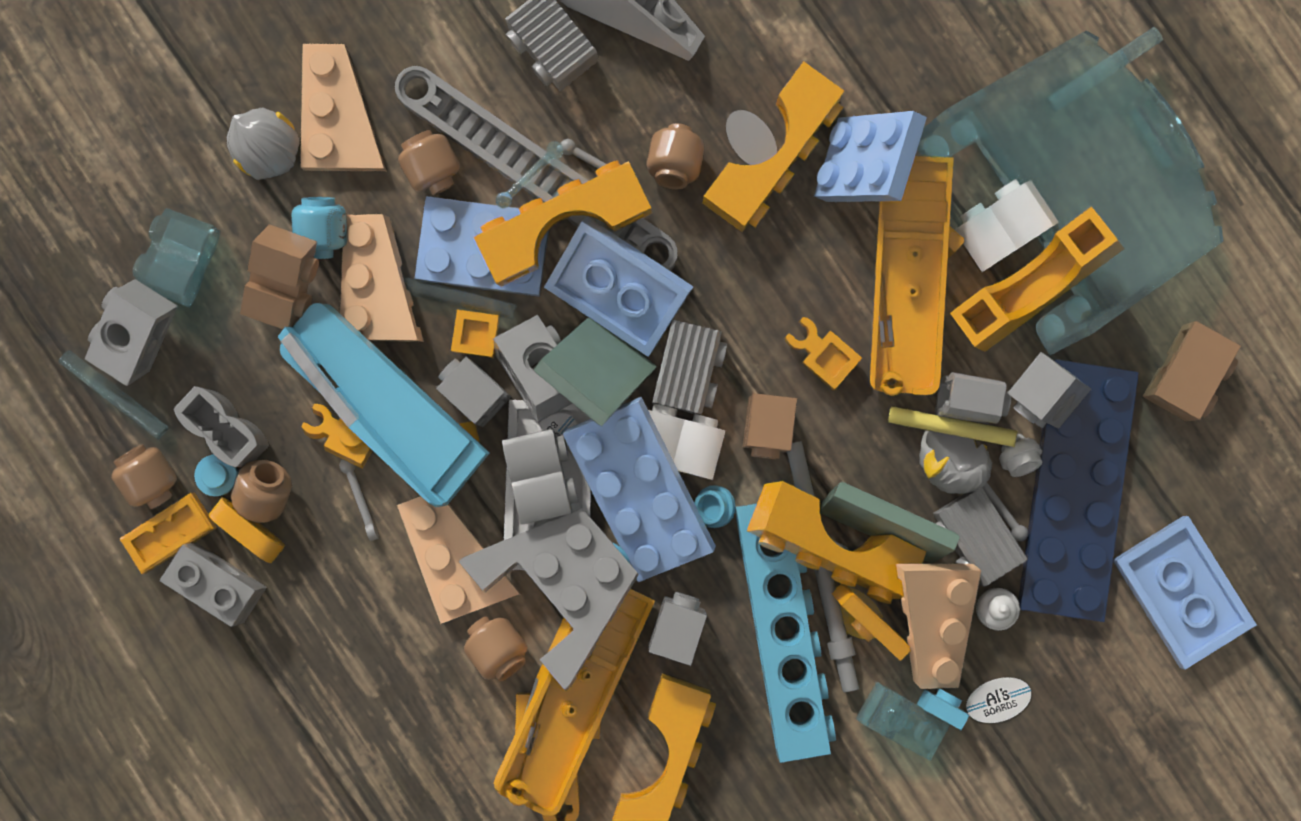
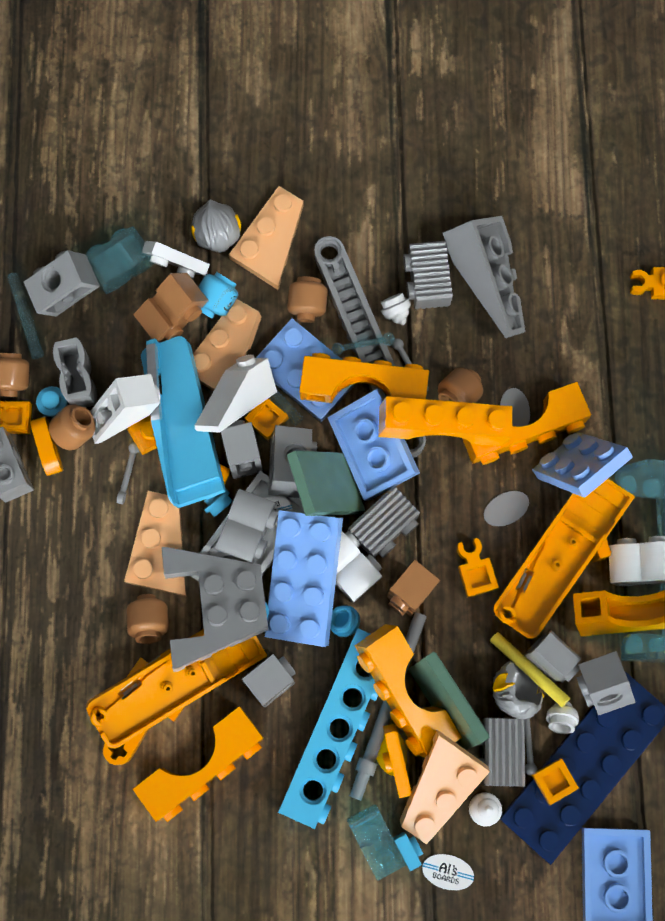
camera: 30 degrees right, 10 degrees down
none -> white slope [90,374,160,444]
none -> white plate [142,241,210,278]
none -> white slope [194,355,277,432]
none -> medium azure plate [203,489,233,517]
none -> light orange arch [378,396,512,446]
none -> white plate [381,293,411,325]
none -> light grey sticker [484,491,529,526]
none -> light orange plate [532,758,579,805]

